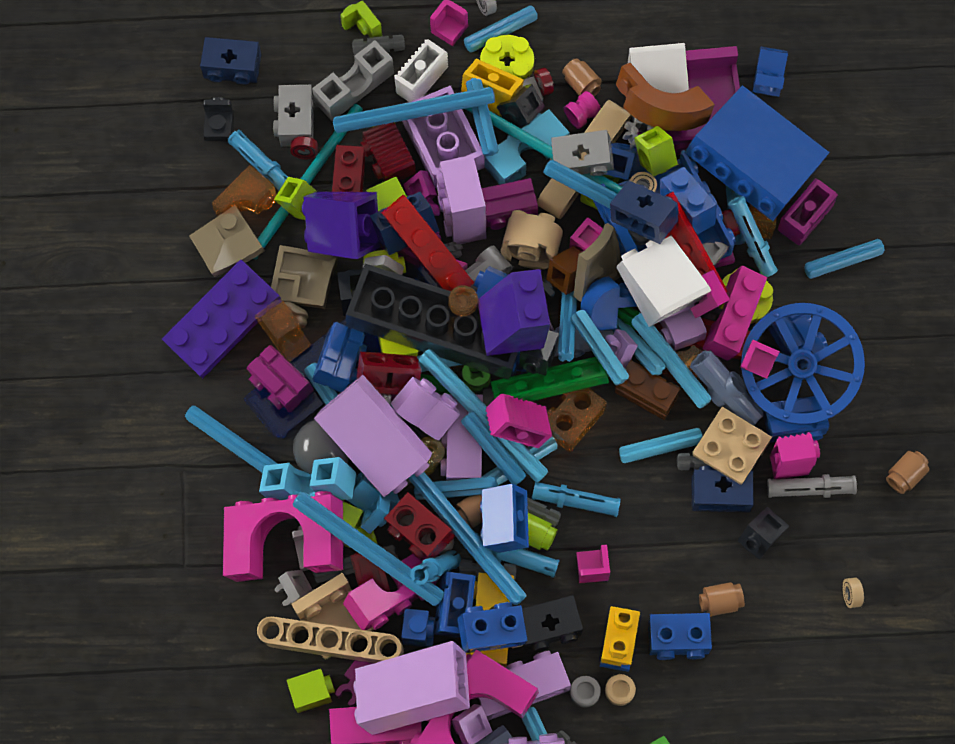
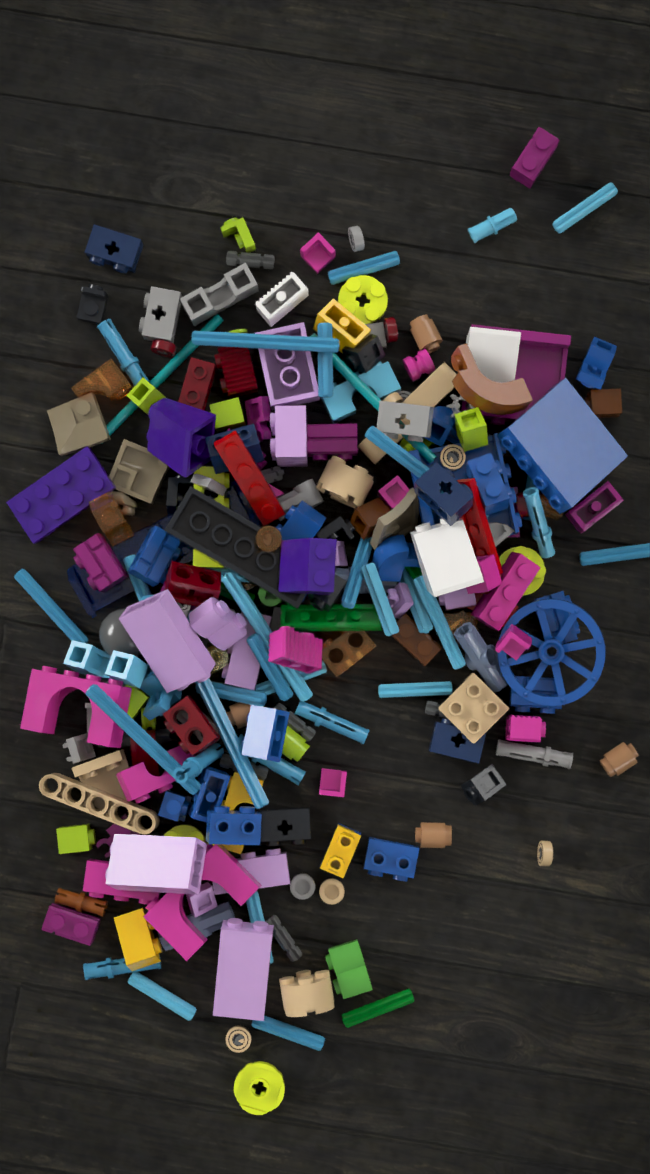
camera: 15 degrees right, 15 degrees up
none -> reddish brown brick [584,388,622,418]

